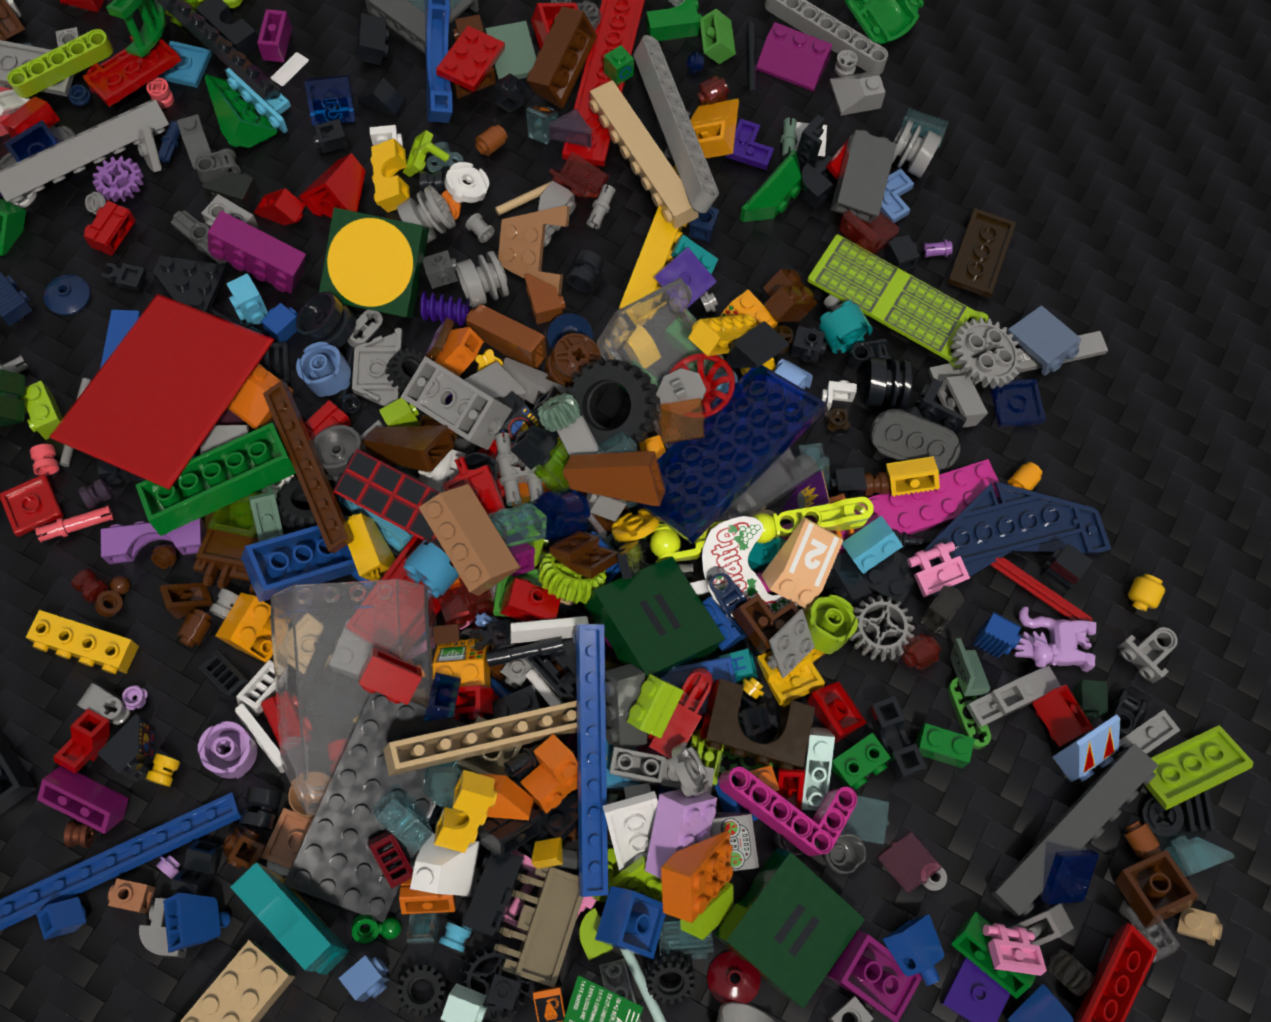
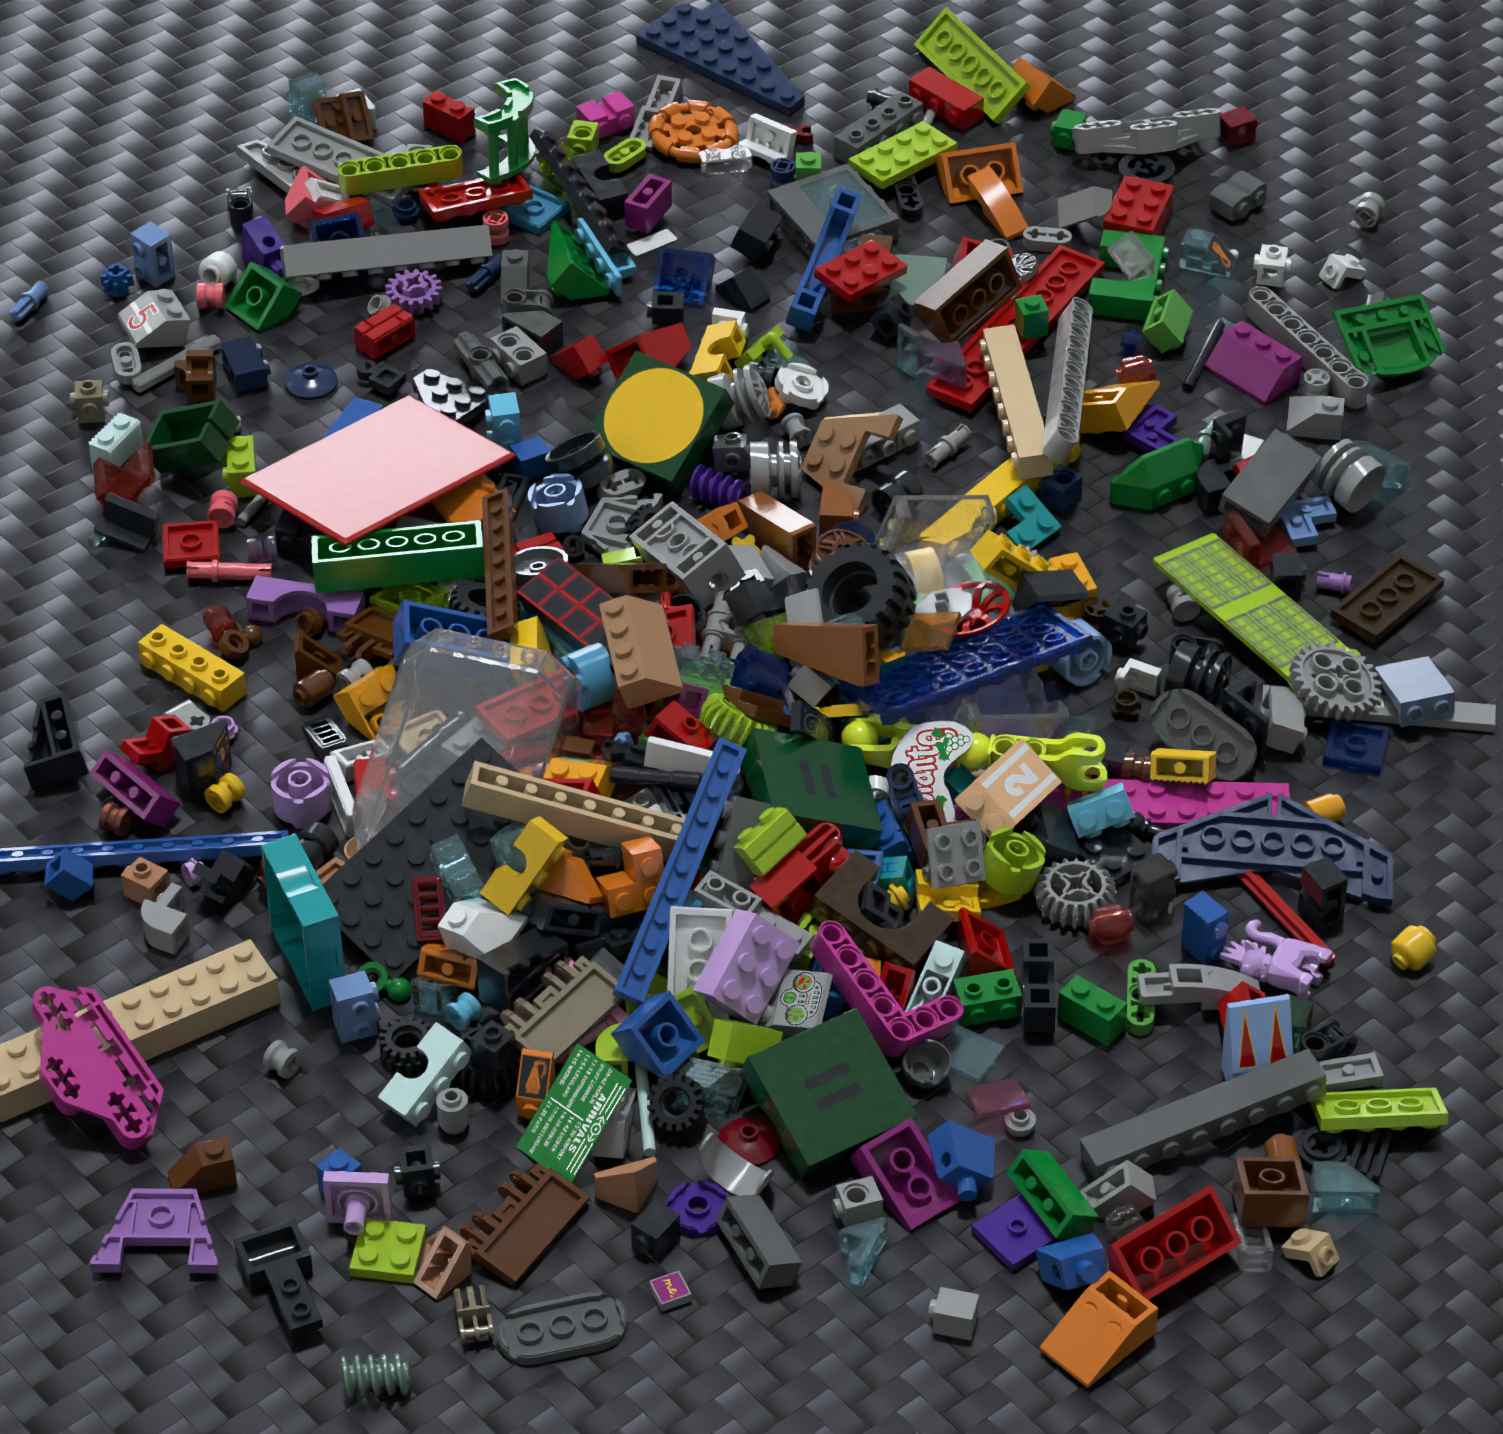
camera: 25 degrees right, 25 degrees down
light grey plate [138,126,162,172] -> none
blue torso [163,893,230,953] -> none
magenta brick [208,211,306,294] -> none
sand green panel [248,485,284,542] -> none
red brick [358,647,422,705] -> none
clear blue slope [424,673,461,721] -> none
clear orange tile [425,317,454,361] -> none
dark orange brick [475,125,508,156] -> none
yellow slope [532,837,563,869] -> none
sand green gear [538,393,580,432] -> none
clear red bracket [549,152,610,199] -> none
dark purple plate [653,247,717,312] -> none
orange slope [661,831,733,923] -> none
light grey plate [668,742,709,797] -> none
reddish brown brick [763,269,818,322] -> none
teal brick [819,300,873,354] -> none
bright pink plate [907,541,970,597] -> none
sand green panel [950,638,990,696] -> none
bright pink plate [983,923,1047,976] -> none
clear blue tile [1041,850,1099,905] -> none
light grey pin [1117,627,1178,683] -> none

